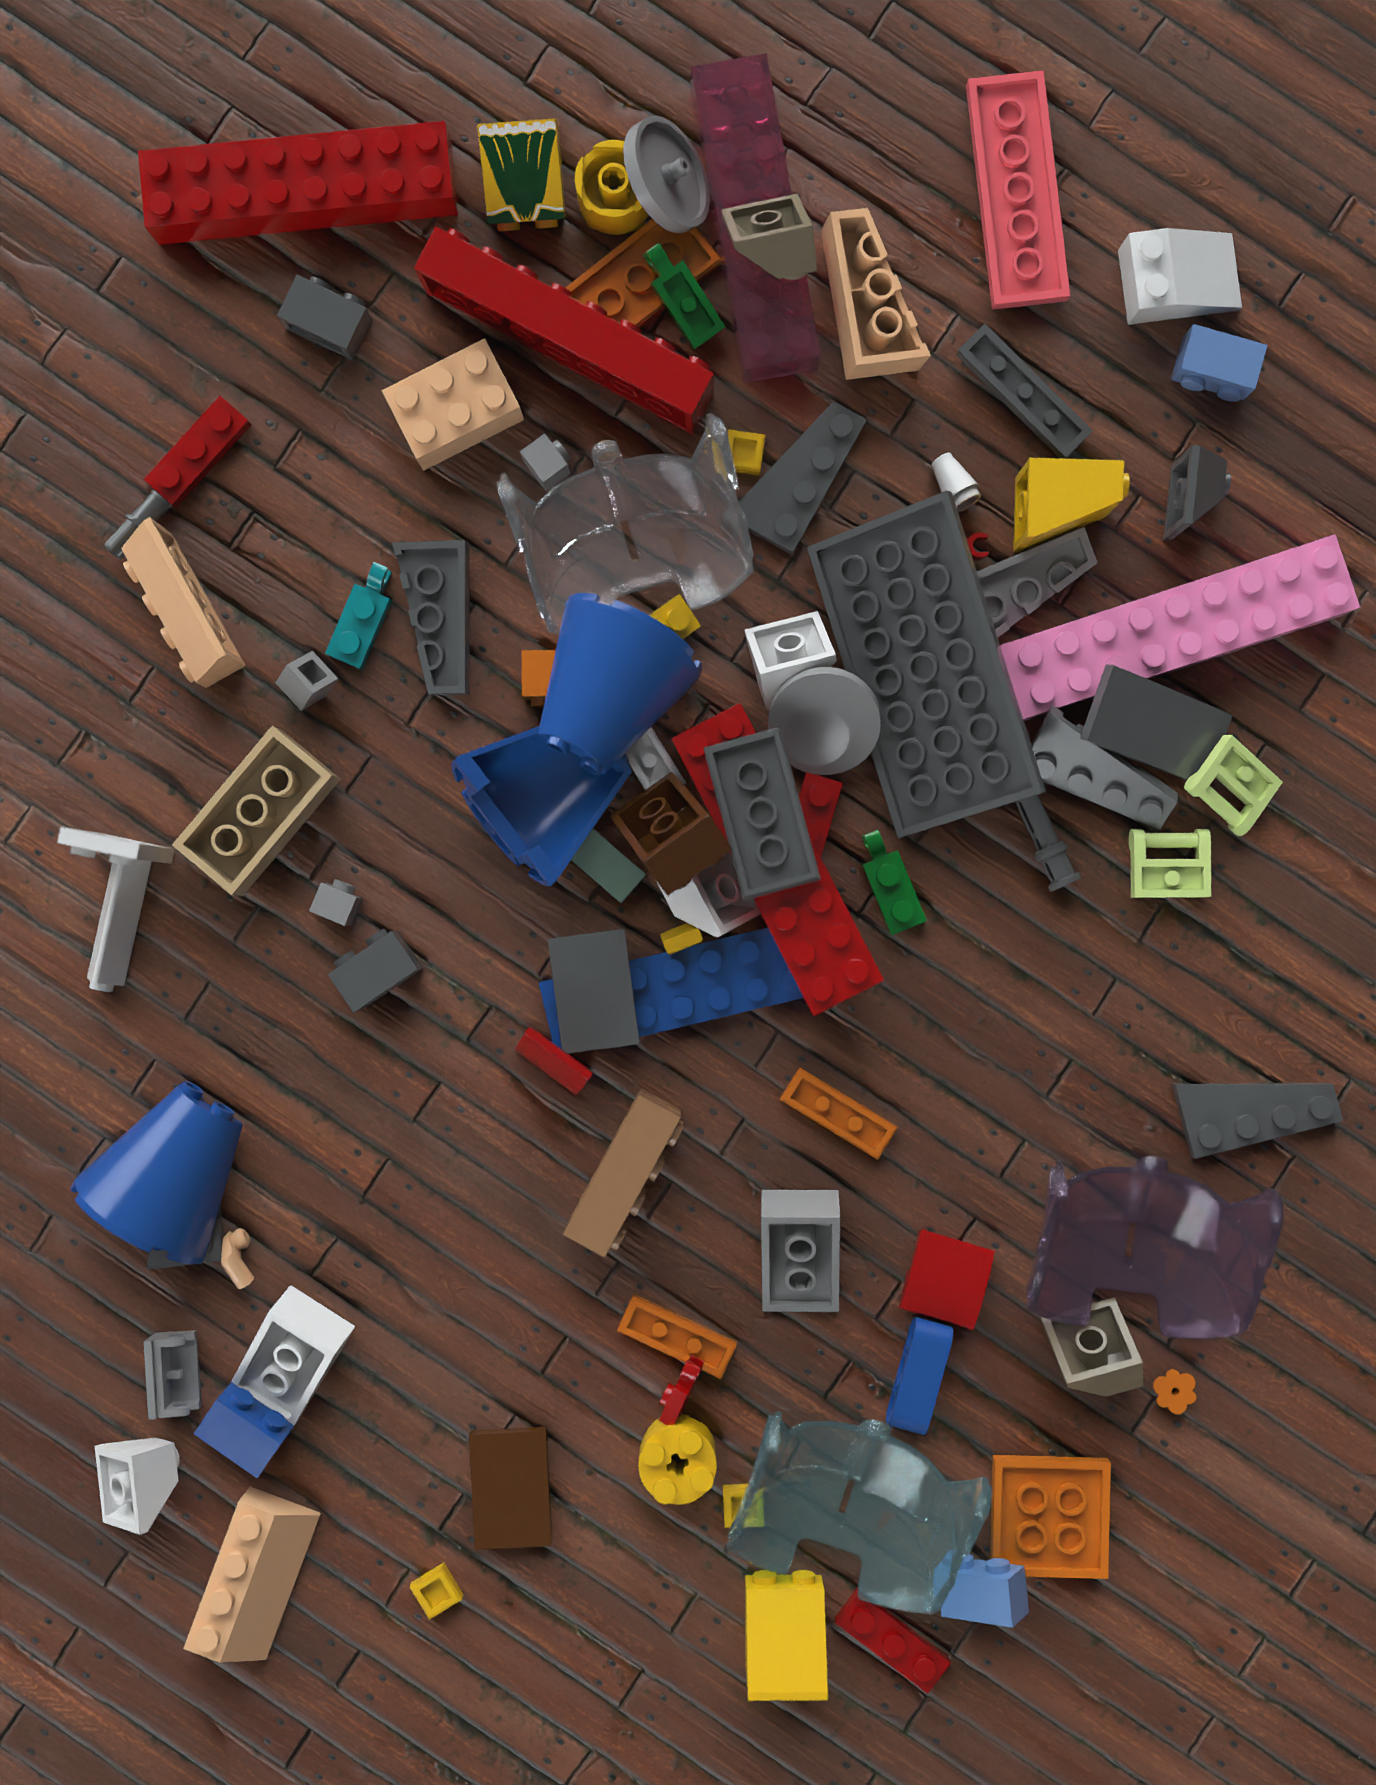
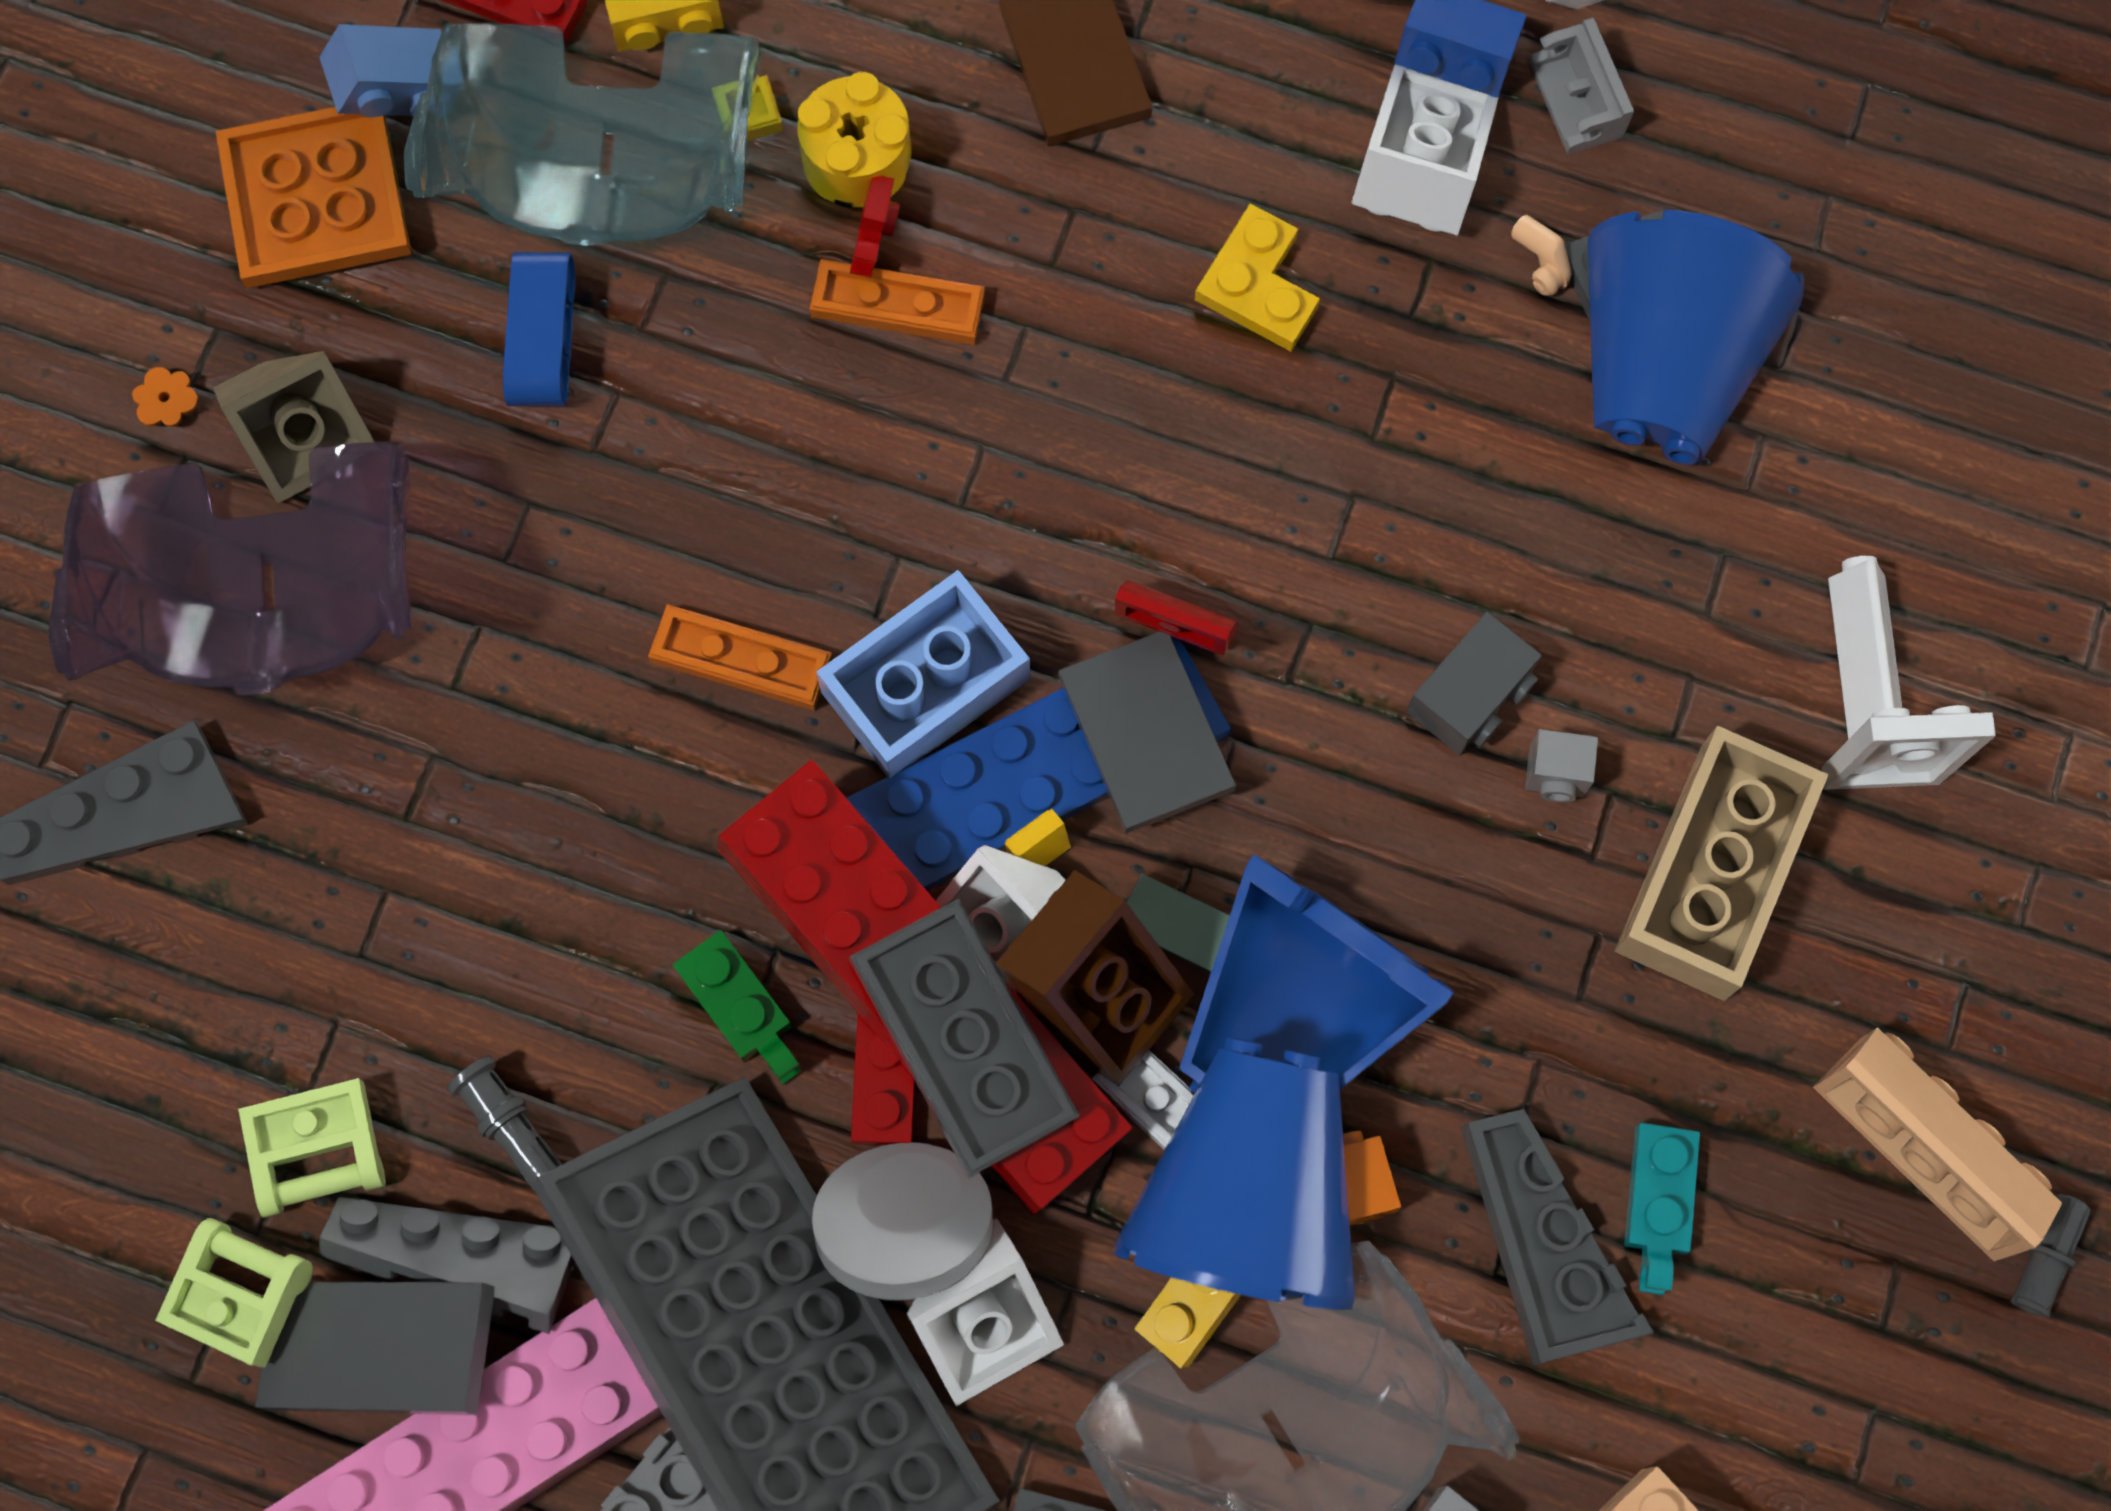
camera: 165 degrees right, 15 degrees down
red plate [143,395,252,508] -> none
light grey plate [275,651,338,711] -> none
medium nougat brick [563,1088,684,1258] -> none
light grey slope [761,1190,840,1312] -> none
red slope [899,1229,995,1330] -> none
none -> light blue brick [816,570,1030,778]
none -> yellow plate [1194,203,1320,352]

